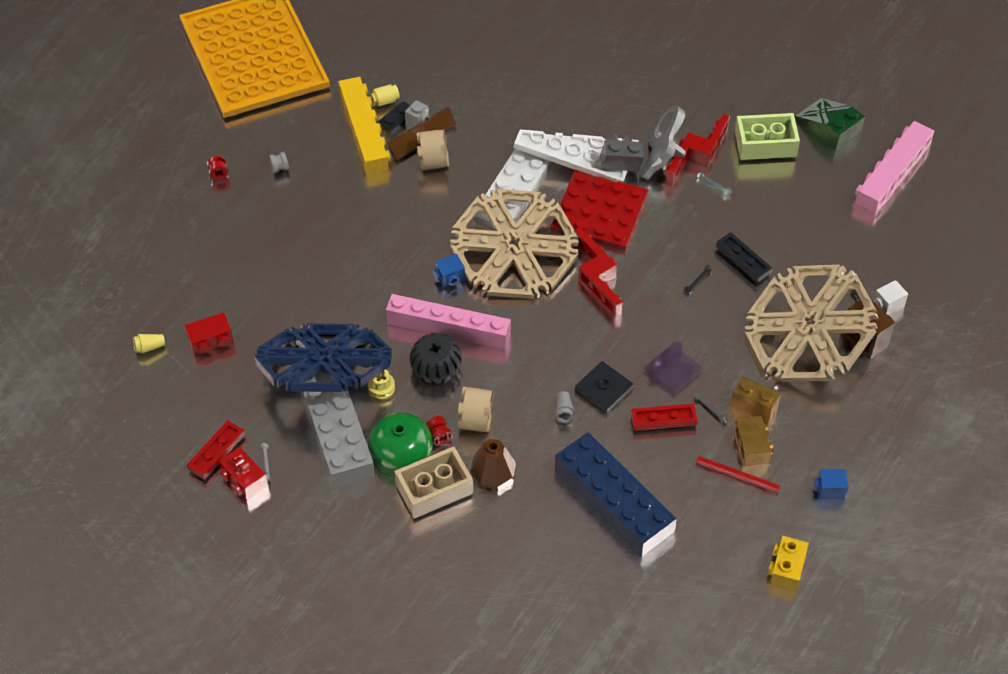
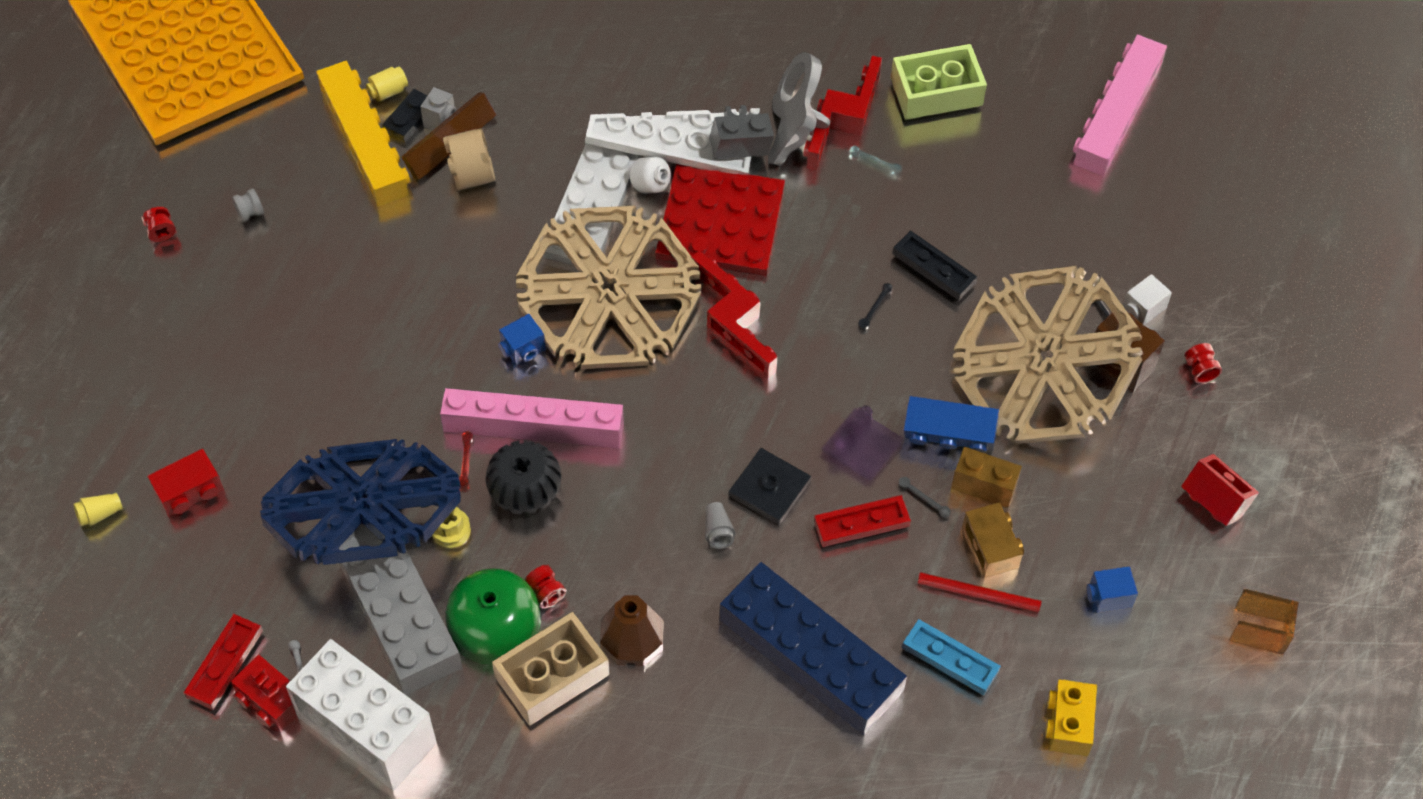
camera: 10 degrees left, 5 degrees up
tan brick [458,386,493,432] -> none
dark green slope [795,98,865,150] -> none
none -> white brick [286,639,437,791]
none -> clear red hinge [459,432,474,487]
none -> white head [630,157,671,194]
none -> dark azure plate [902,619,1001,695]
none -> blue brick [904,396,999,453]
none -> red brick [1181,454,1259,526]
none -> red wheel [1184,343,1222,383]
none -> clear orange piece [1230,589,1299,655]

